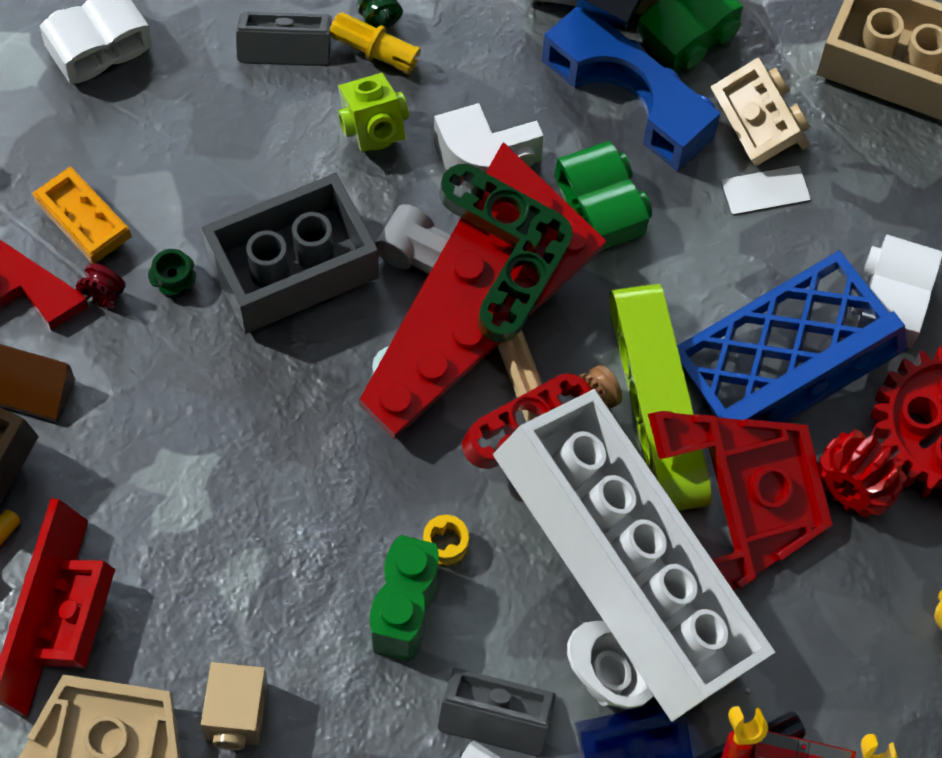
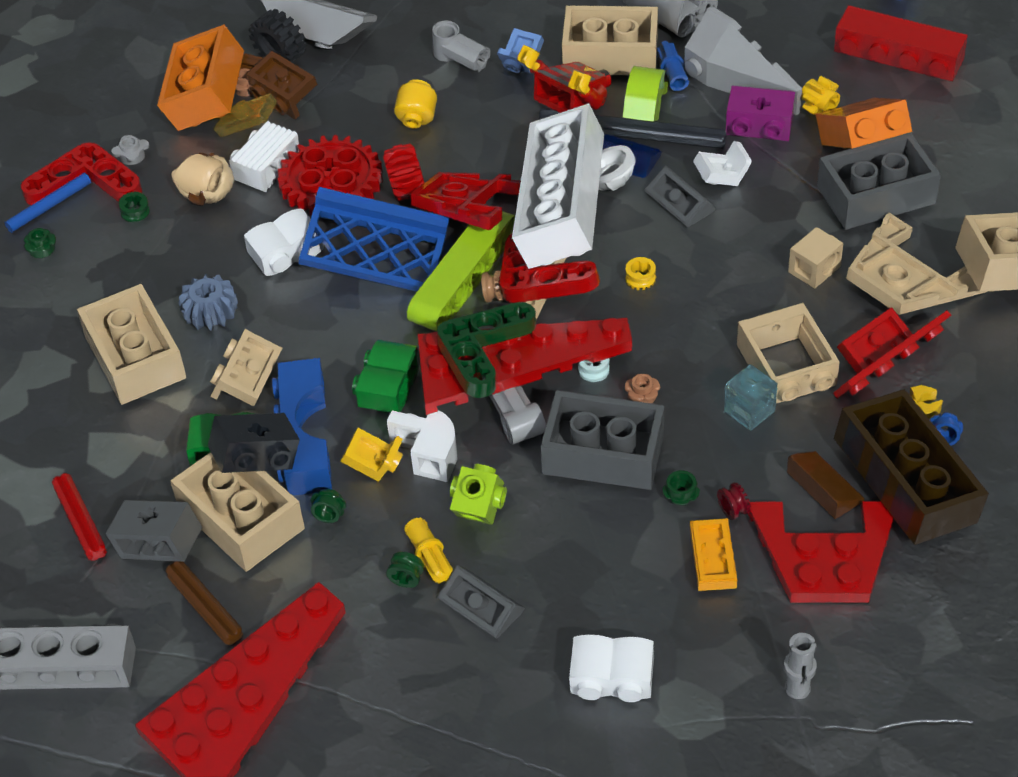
camera: 135 degrees left, 15 degrees down
green brick [370,535,439,662] -> none
white sticker [721,165,811,214] -> none
none -> sand blue gear [178,273,238,331]
none -> dark green plate [310,489,346,523]
none -> yellow bracket [340,427,403,482]
none -> nougat plate [625,374,660,403]
none -> clear light blue brick [724,364,778,431]
none -> tan window [737,303,840,405]

